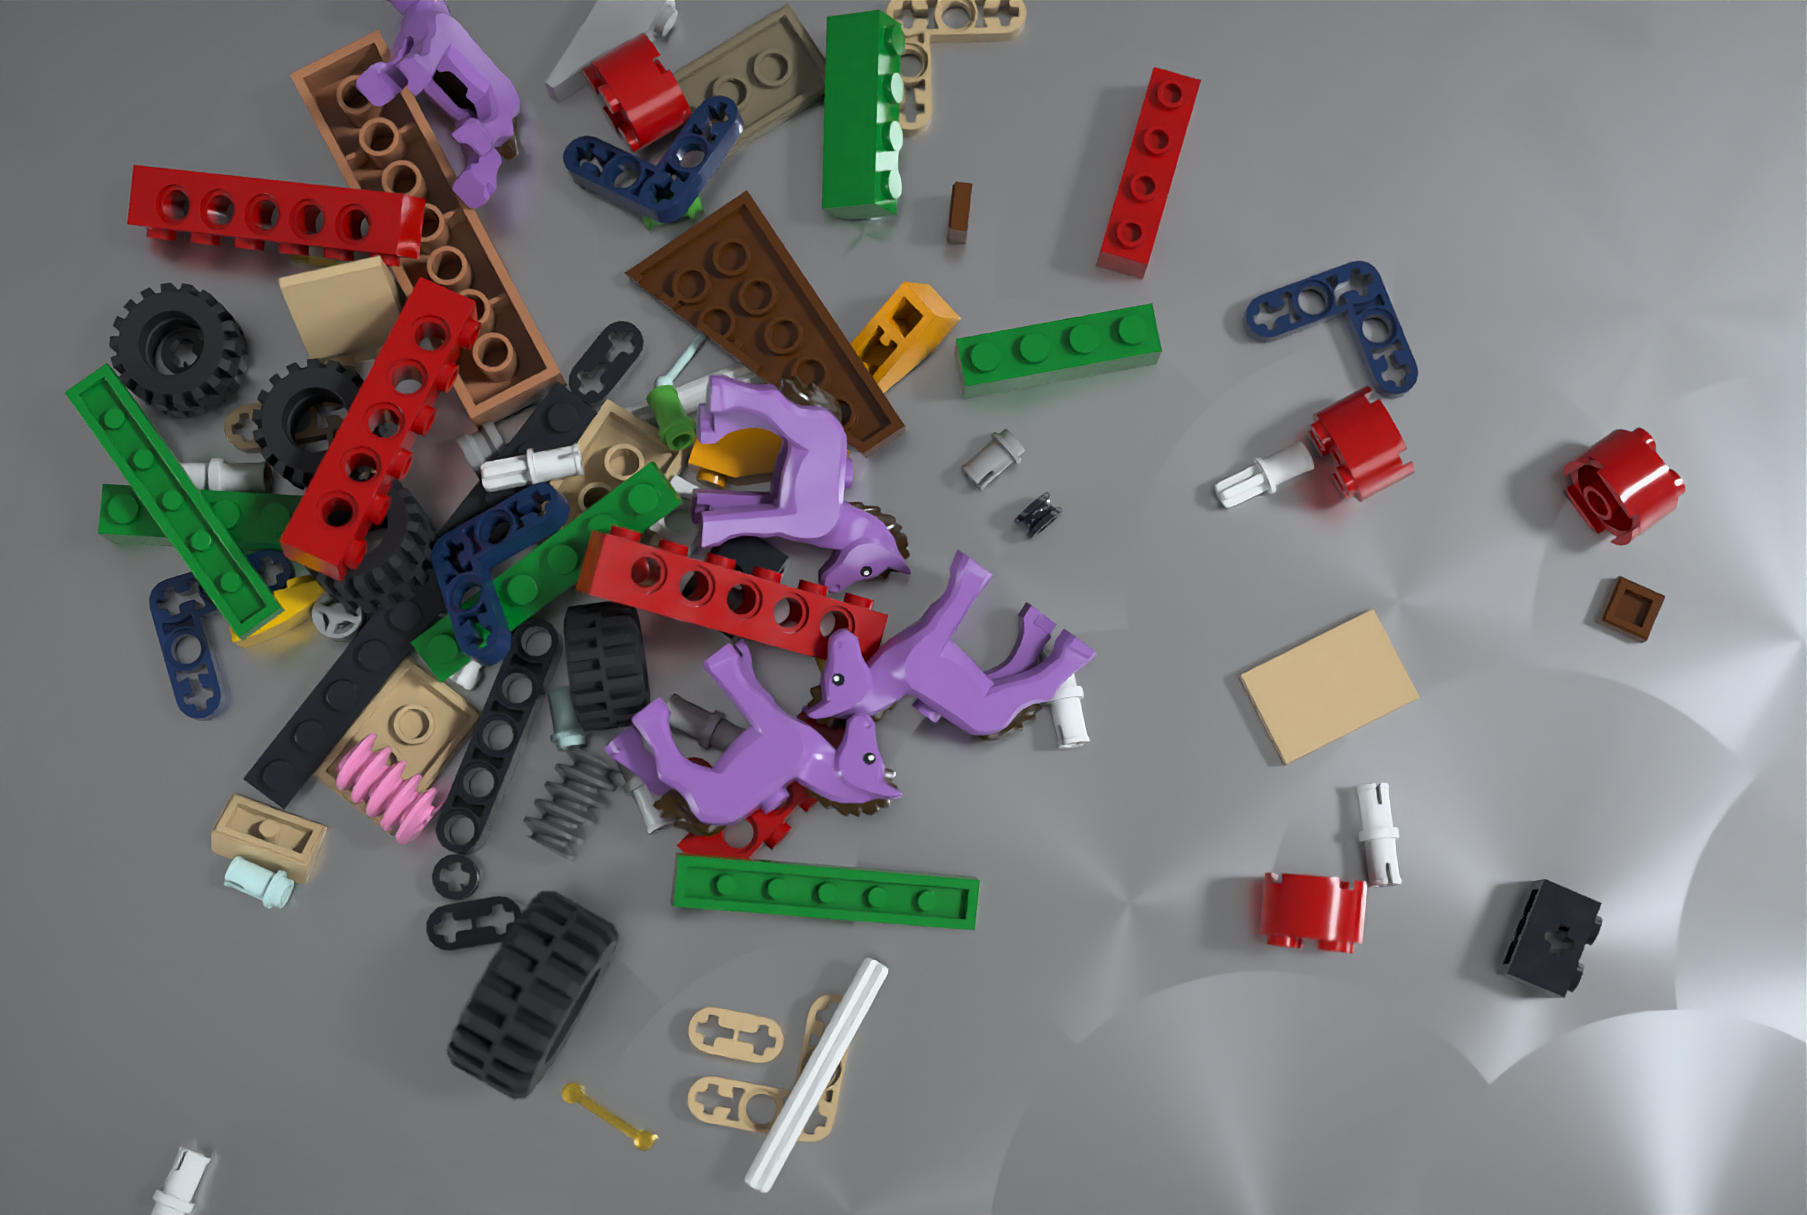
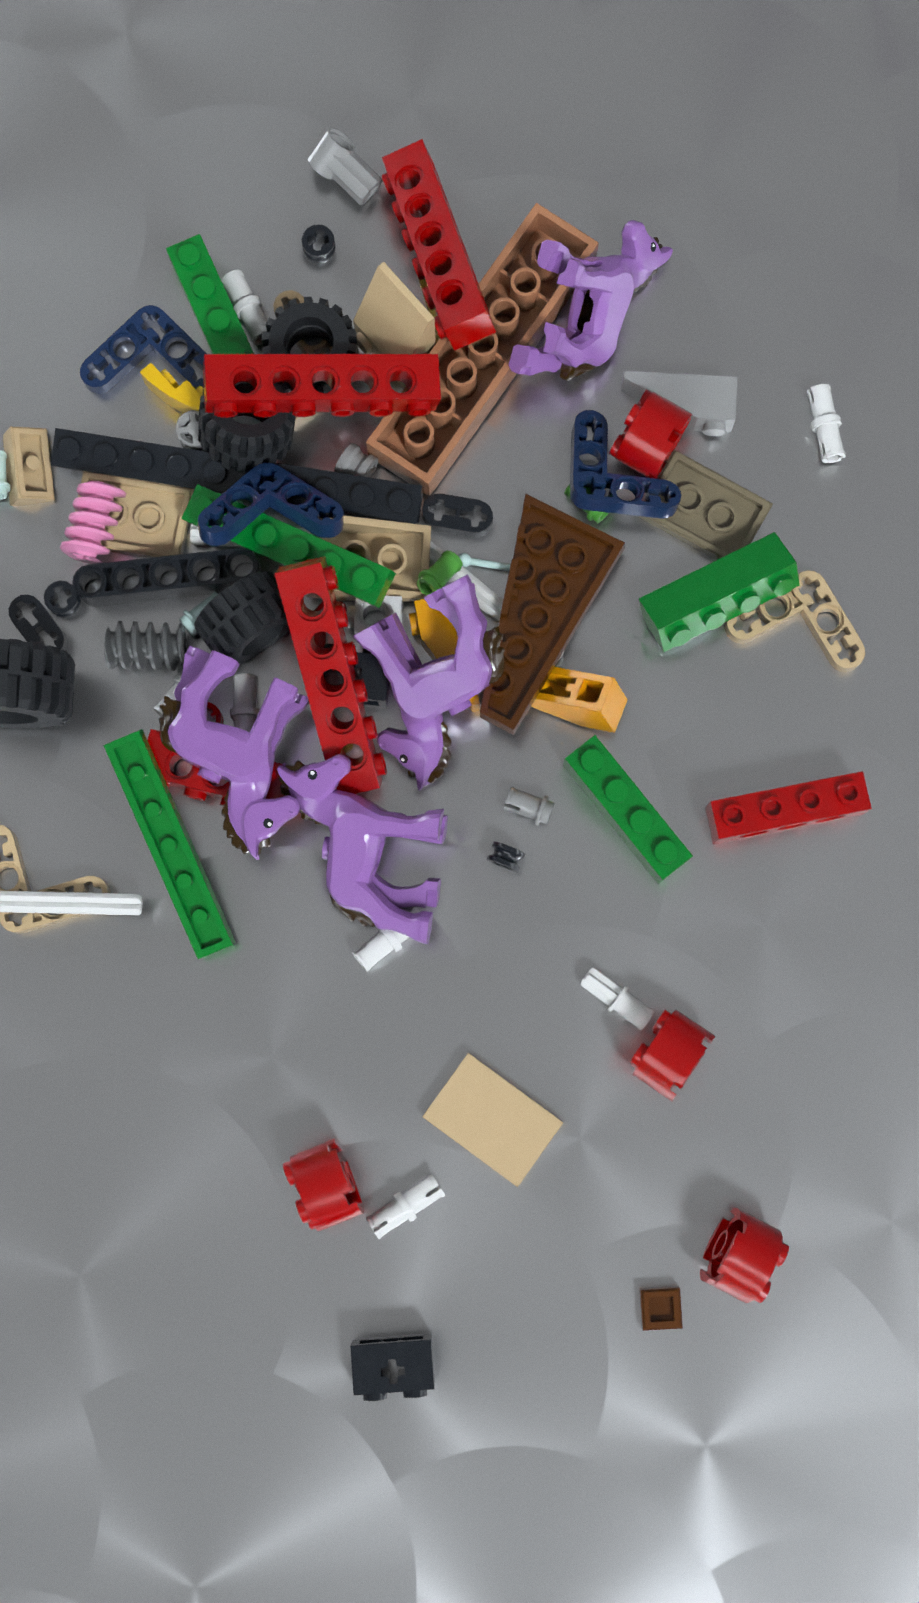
camera: 70 degrees right, 0 degrees up
green plate [64,363,285,640] -> none
black tyre [109,282,248,417] -> none
white axle [480,443,584,492] -> none
tan beam [688,1007,784,1063] -> none
reddish brown tile [947,181,973,244] -> none
dark blue beam [1243,260,1418,399] -> none
none -> light grey piece [308,128,383,205]

